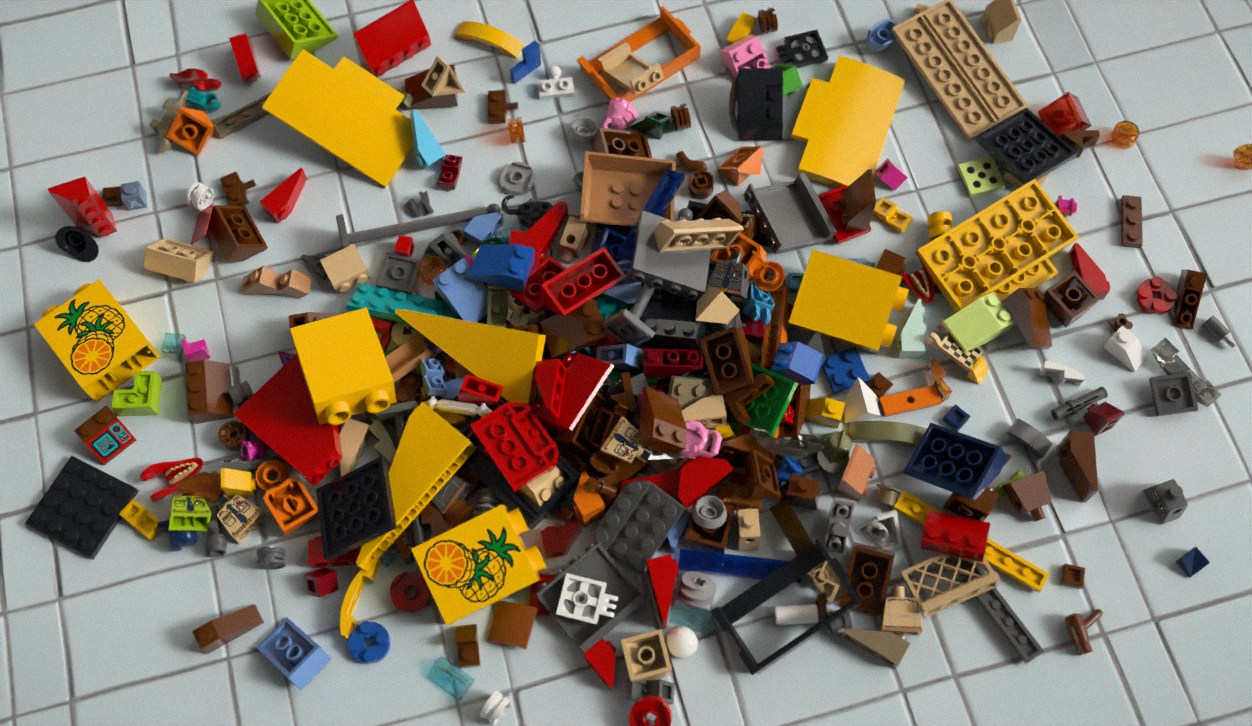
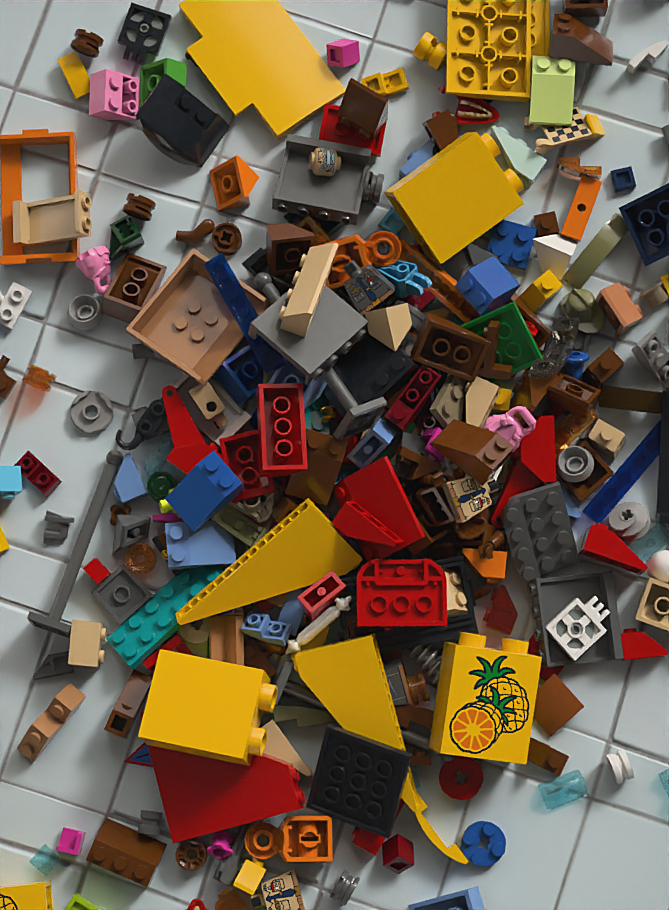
camera: 55 degrees left, 15 degrees up
none -> head [309,147,341,176]
none -> dark grey wheel [362,171,384,204]

